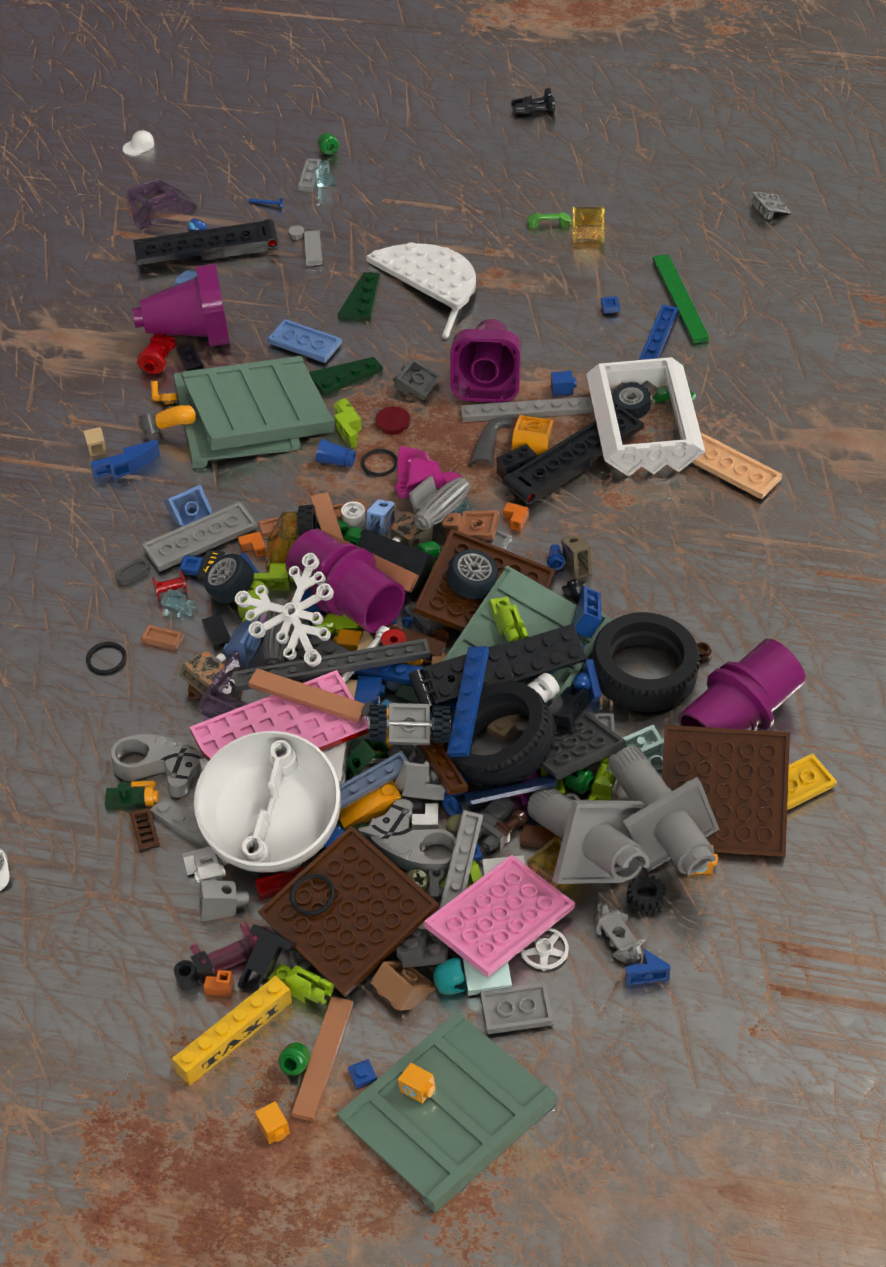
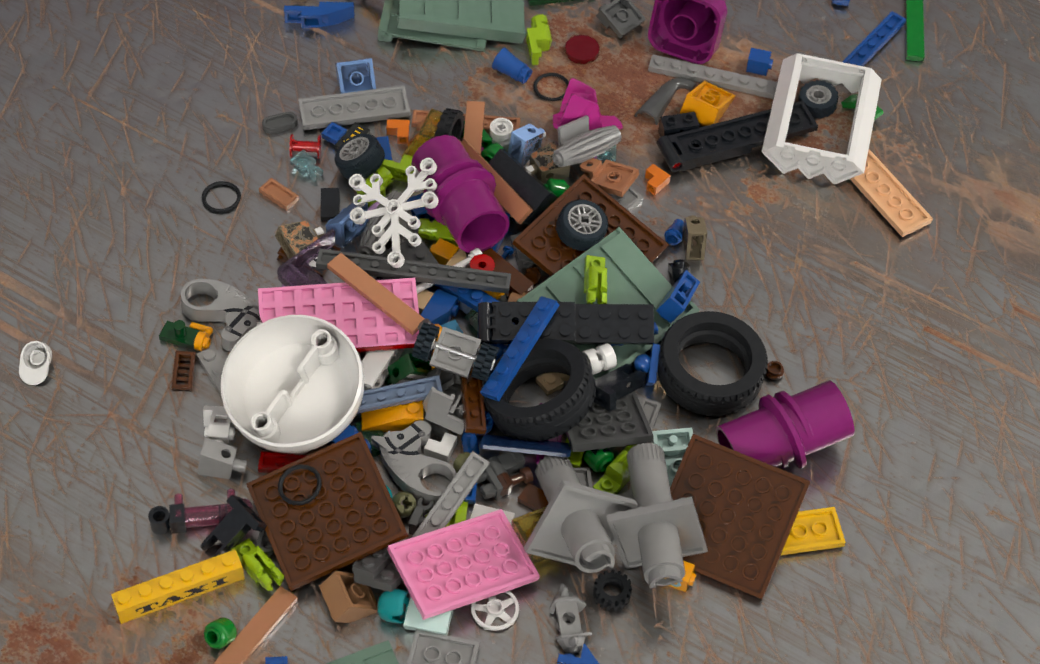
camera: 15 degrees right, 5 degrees up
orange piece [204,970,235,997] -> none

